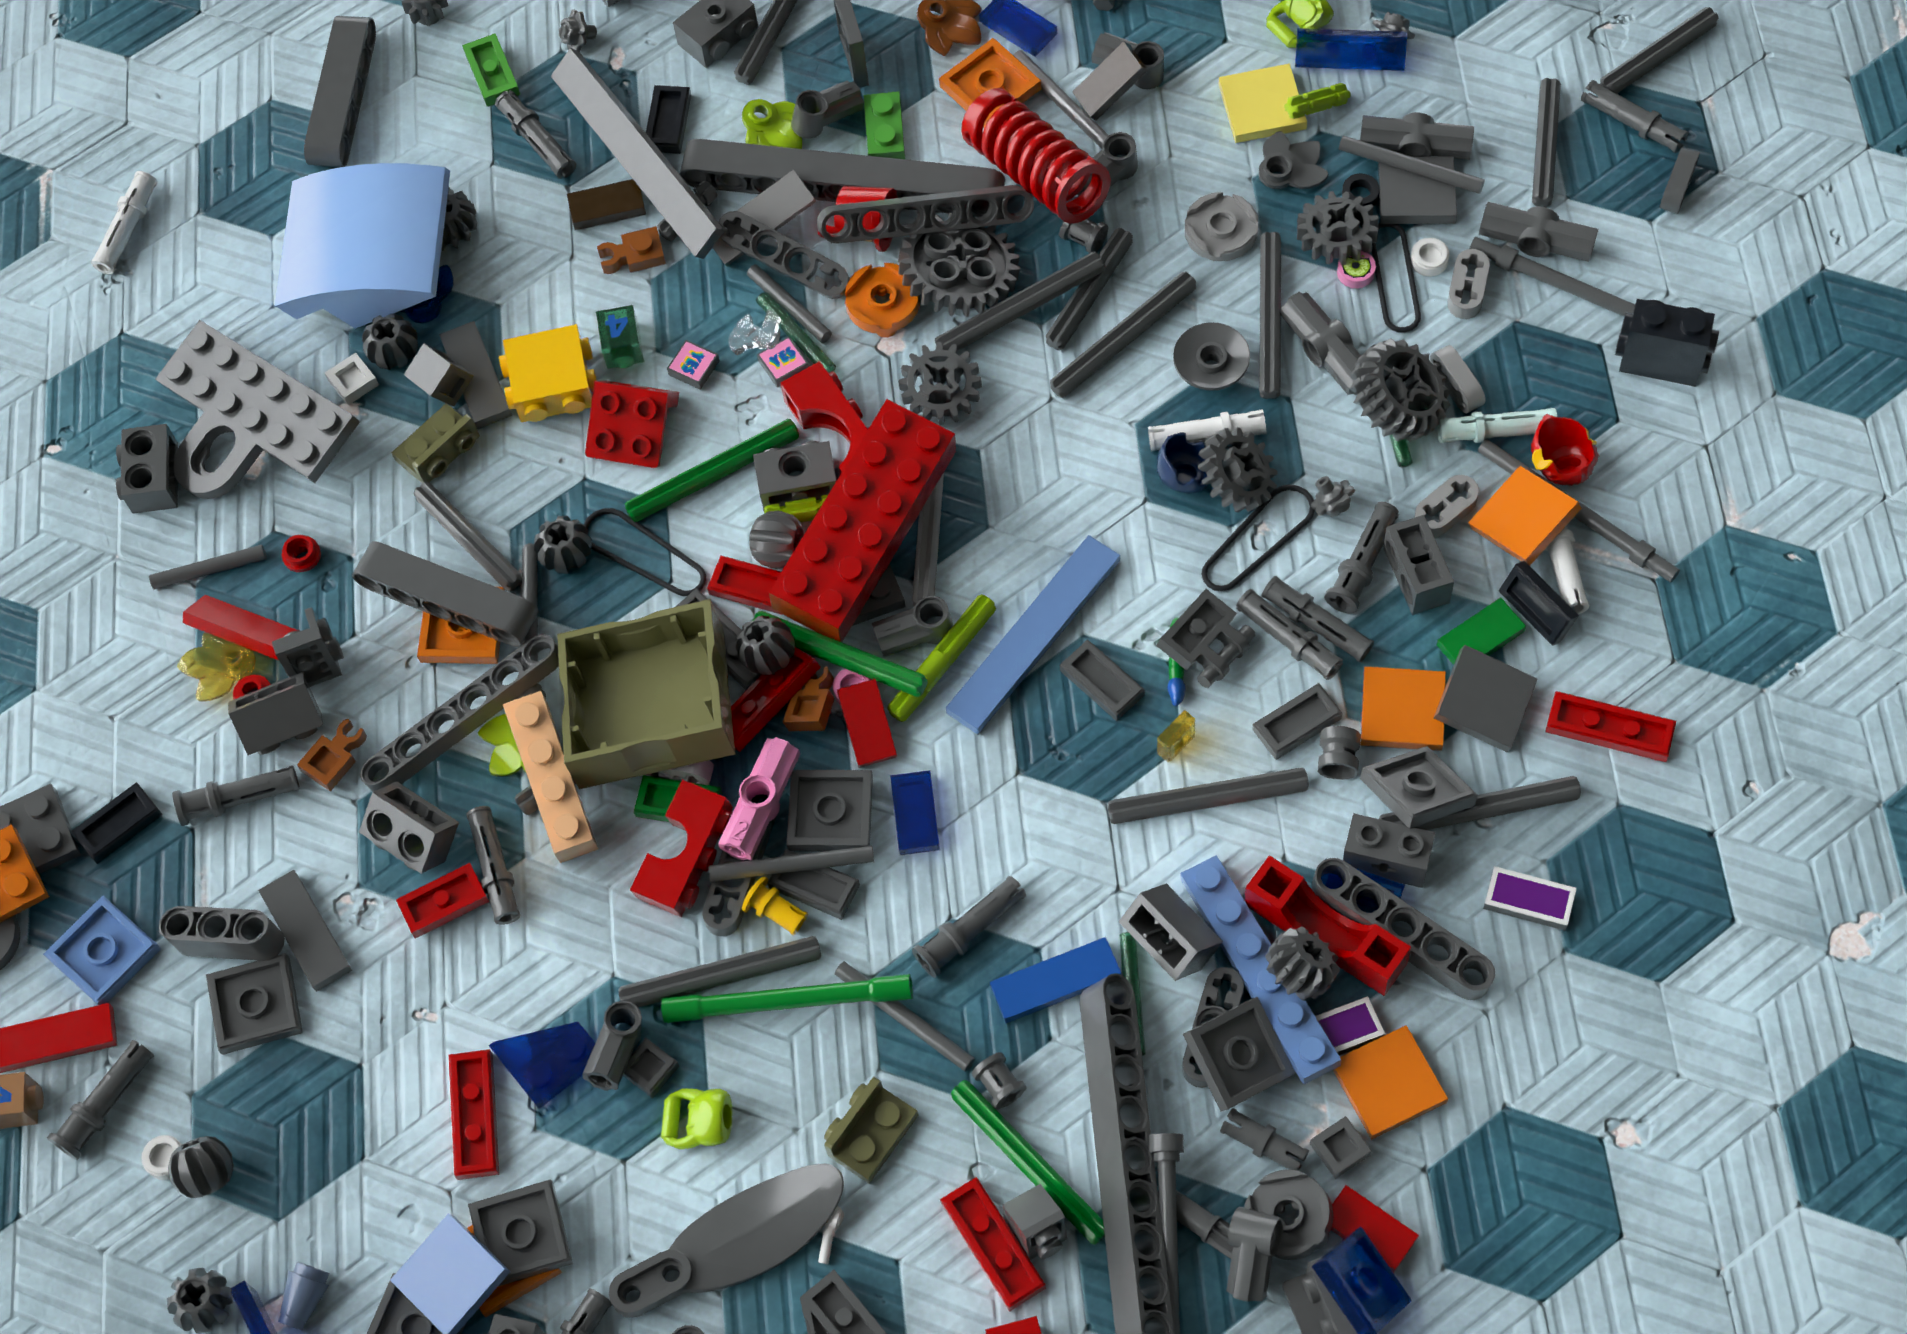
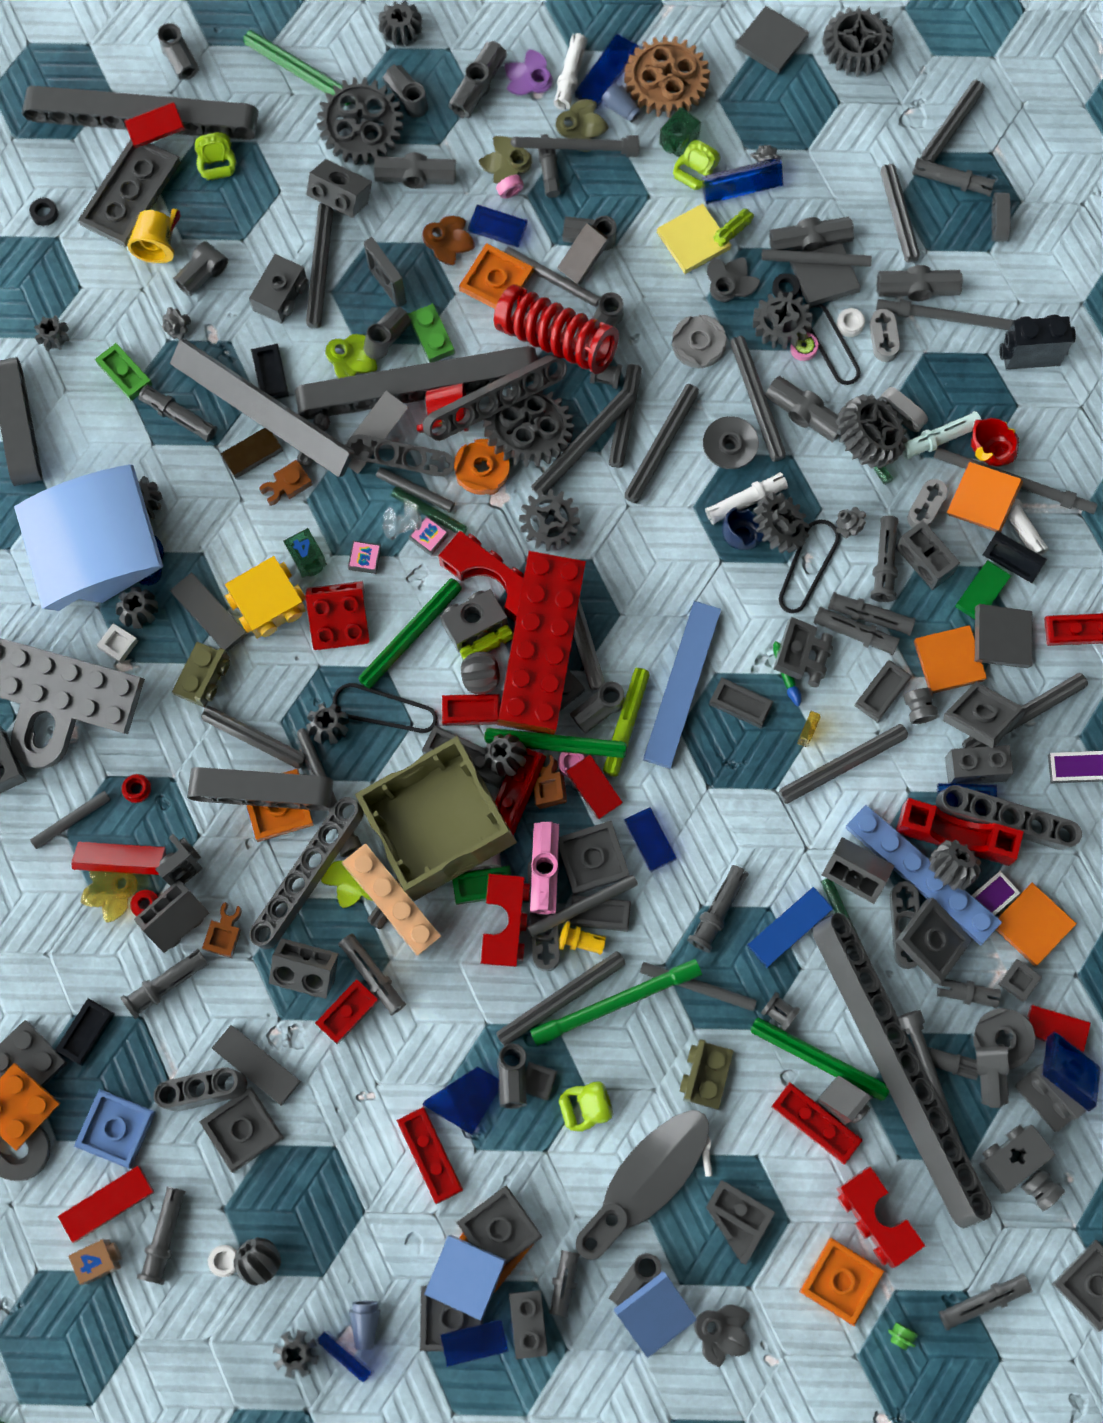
camera: 25 degrees left, 10 degrees up
brick [404,343,474,407] -> none

